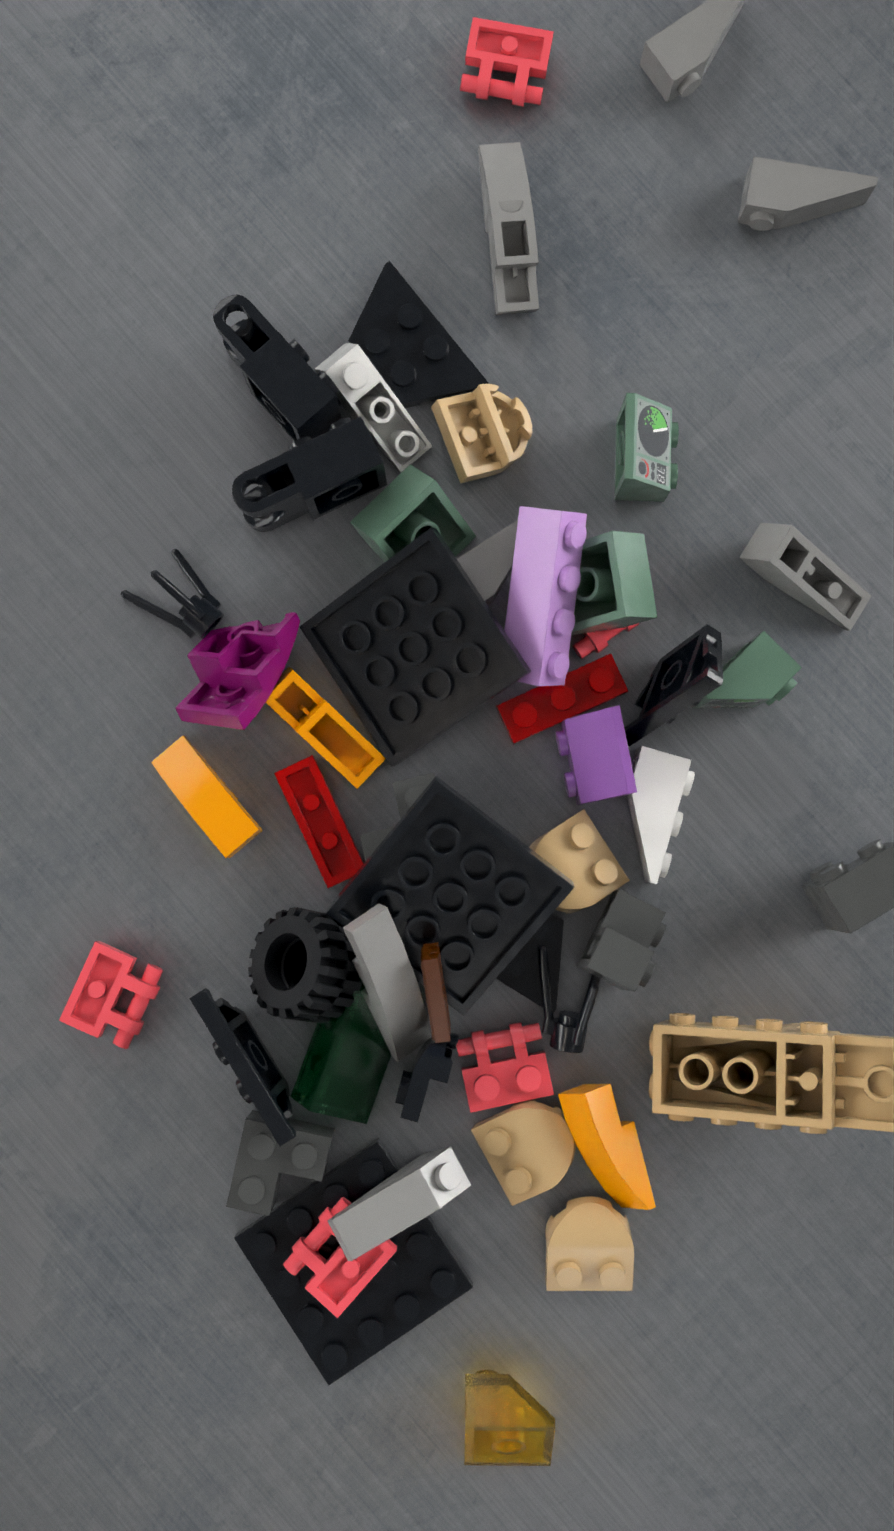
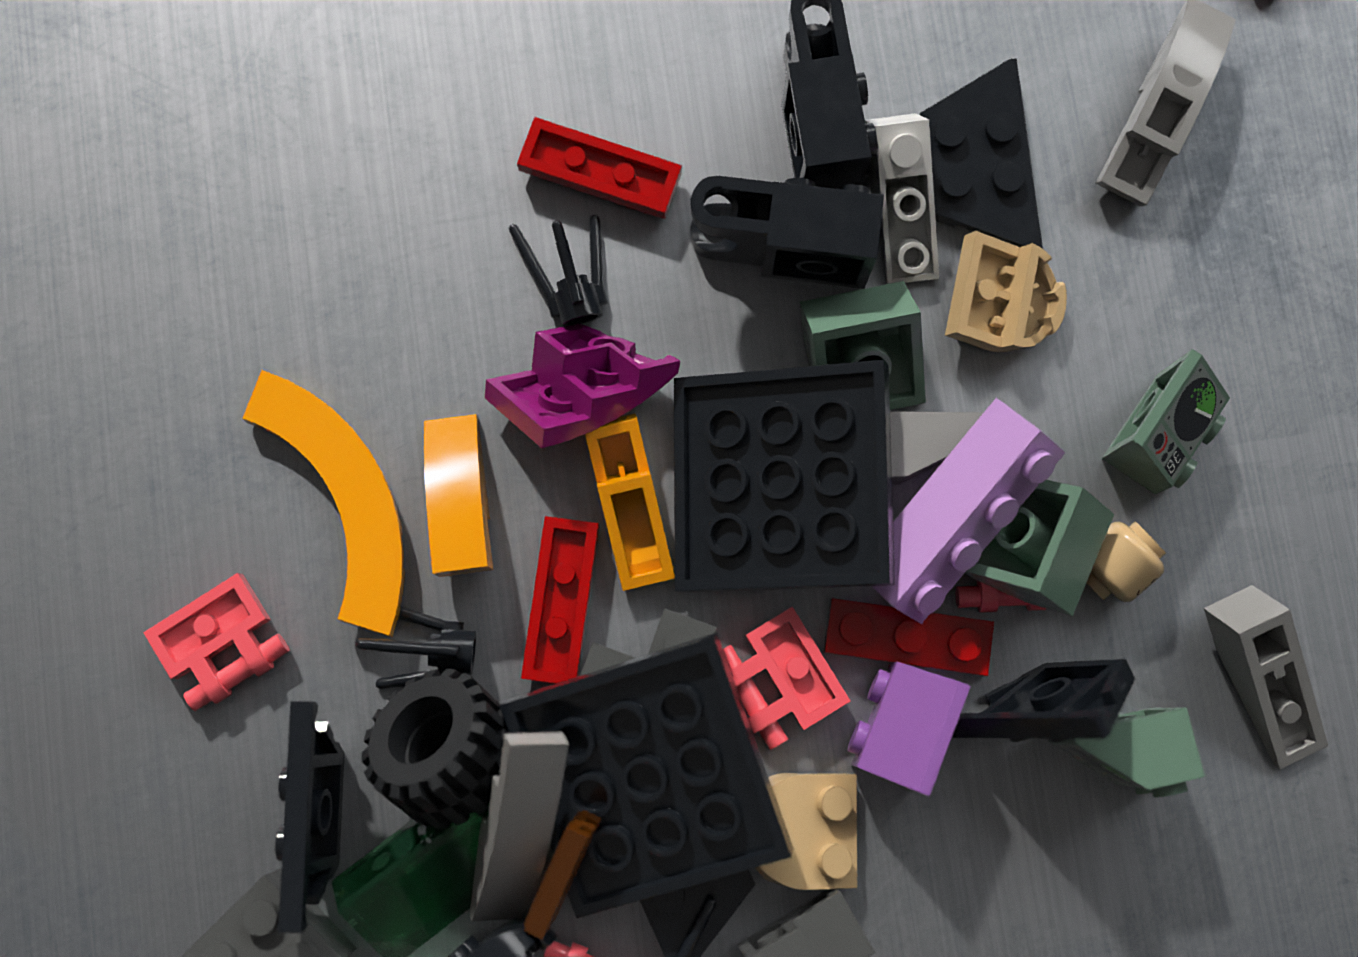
camera: 35 degrees right, 5 degrees down
white slope [627,746,695,884] -> none
none -> light orange tile [242,370,405,638]
none -> black plant [356,606,476,689]
none -> red plate [517,116,682,219]
none -> coral plate [723,606,851,750]
none -> tan head [1087,521,1166,602]

